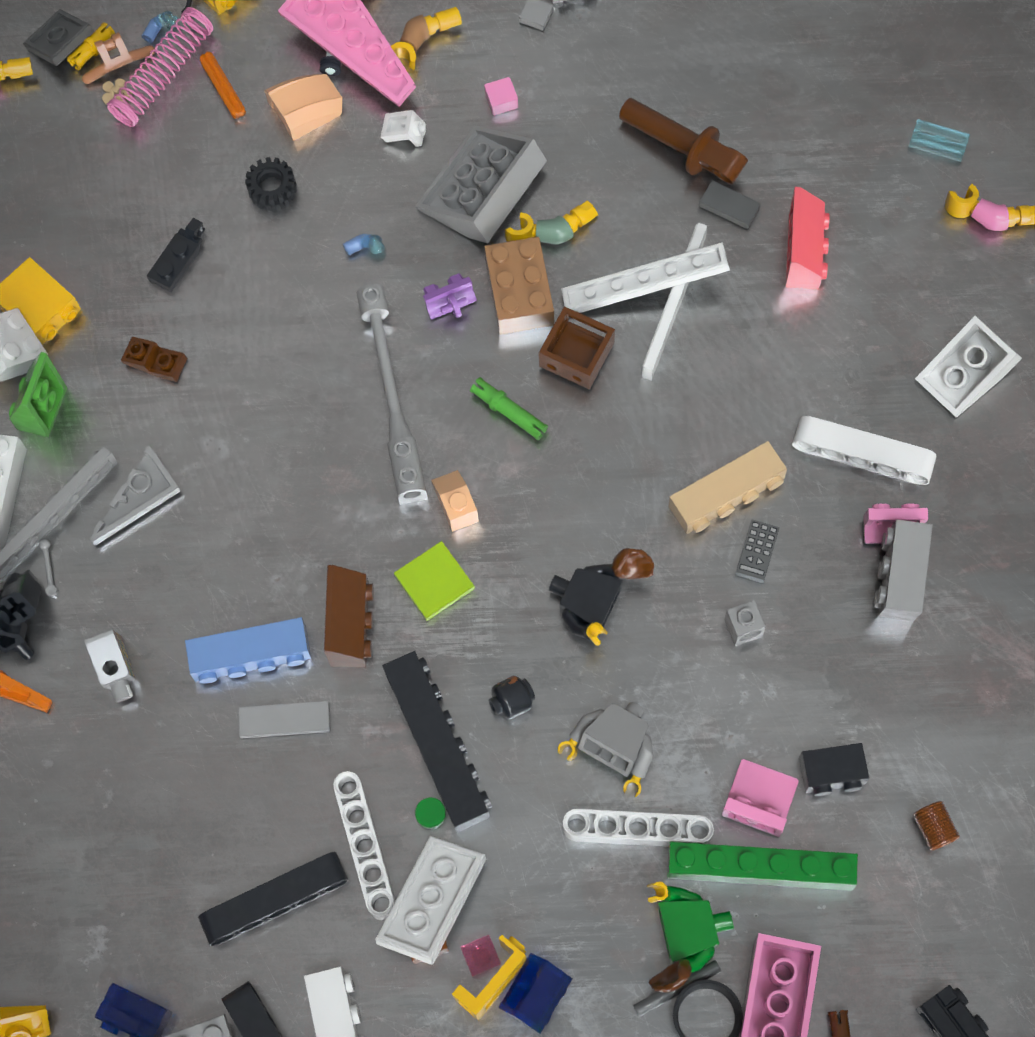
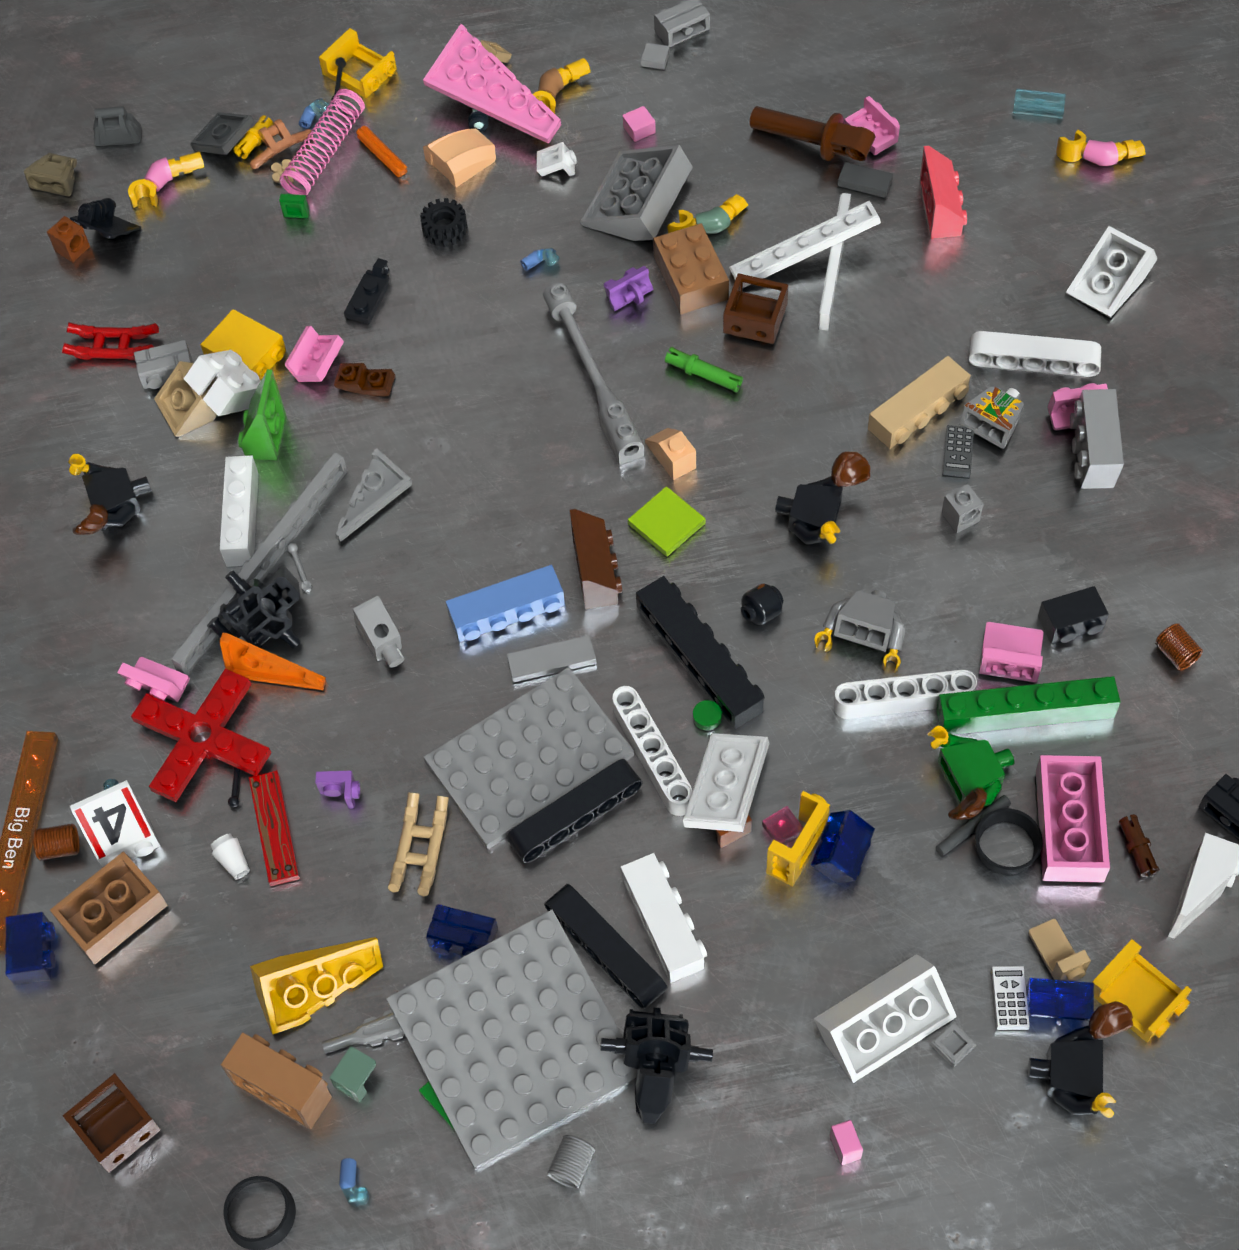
camera: 10 degrees left, 10 degrees down
none -> green tile [279,194,310,218]
none -> bright pink bracket [285,326,344,382]
none -> medium lavender bracket [315,771,360,809]
none -> tan piece [388,792,449,896]
none -> light grey plate [424,667,634,849]
none -> bright pink bracket [844,96,900,155]
none -> light grey torso [959,387,1024,449]

